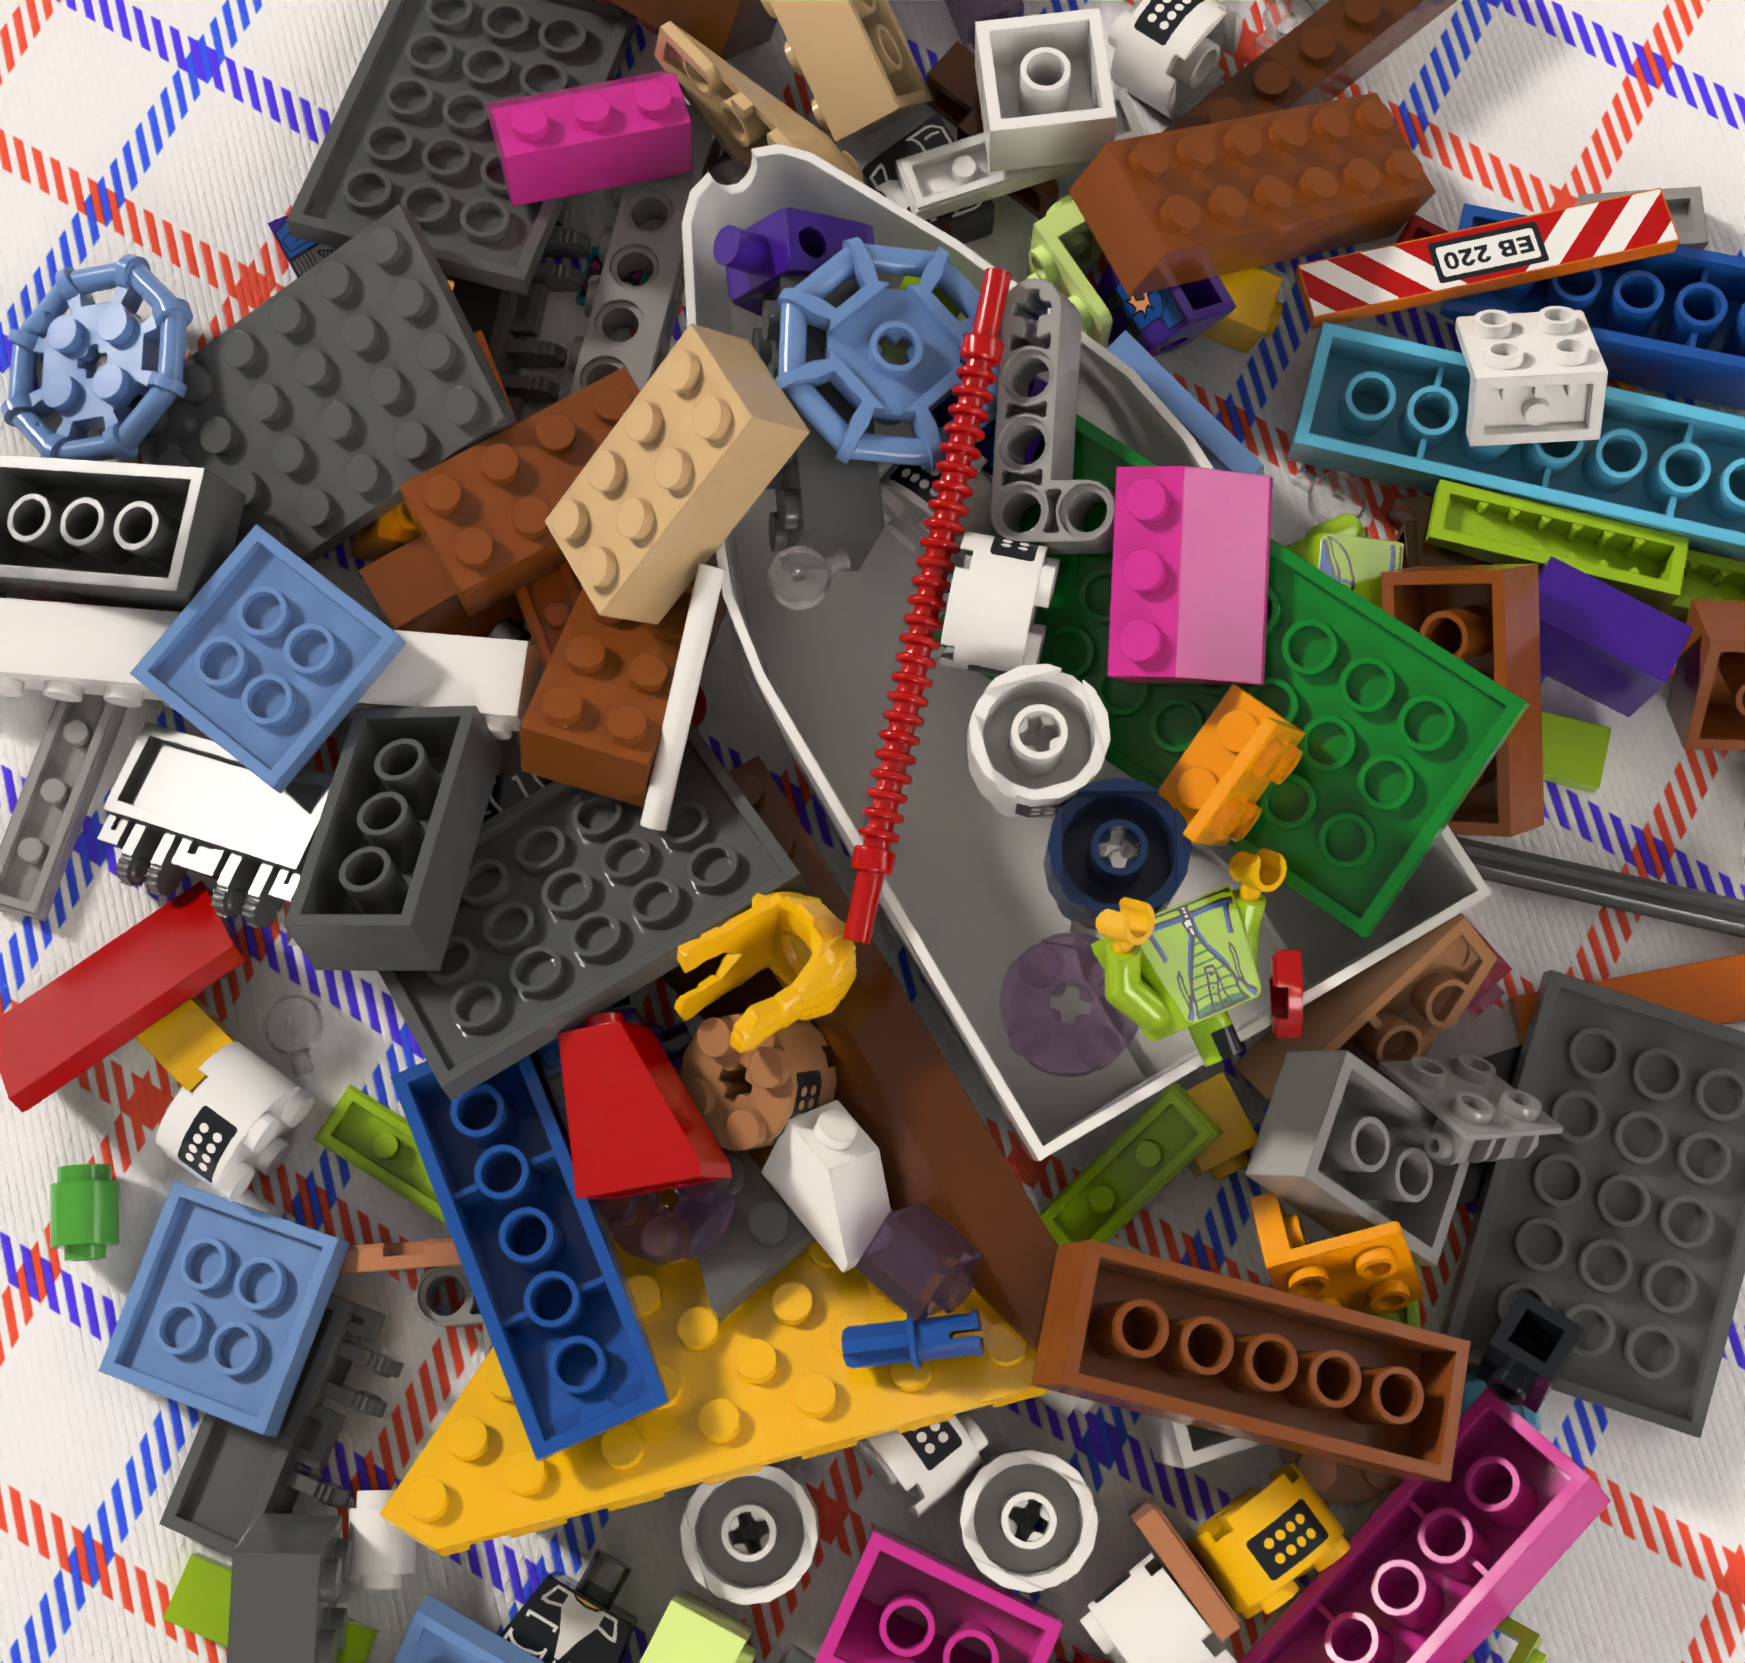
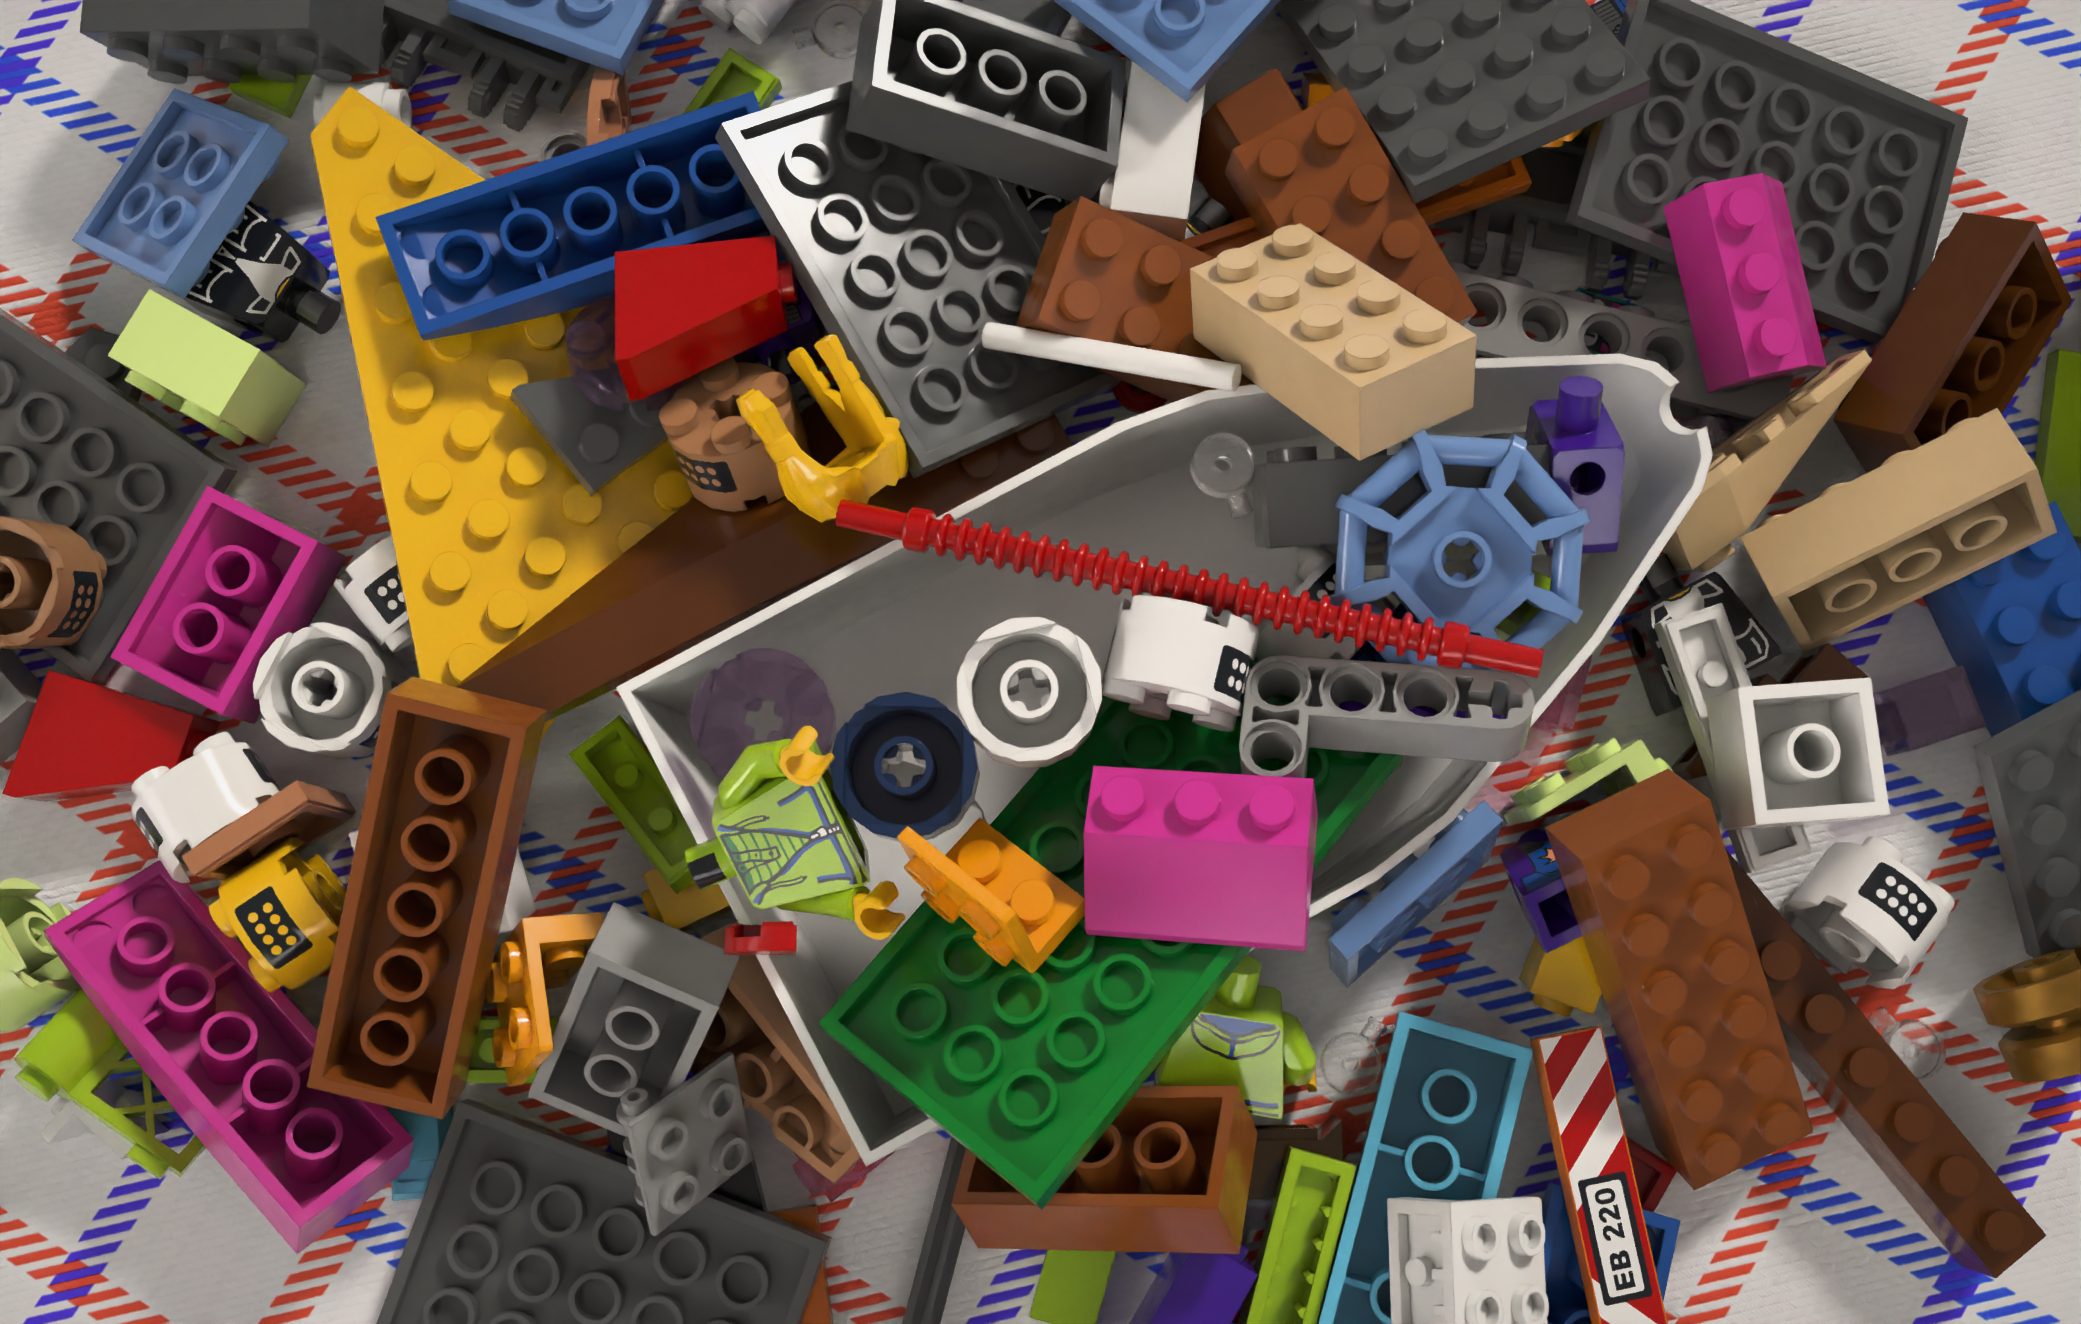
camera: 90 degrees right, 5 degrees up
white brick [680,1464,820,1605] -> none
white slope [761,1100,897,1273] -> none
blue axle [841,1310,984,1369] -> none
brick [855,1202,984,1322] -> none
black brick [1475,1291,1584,1413] -> none

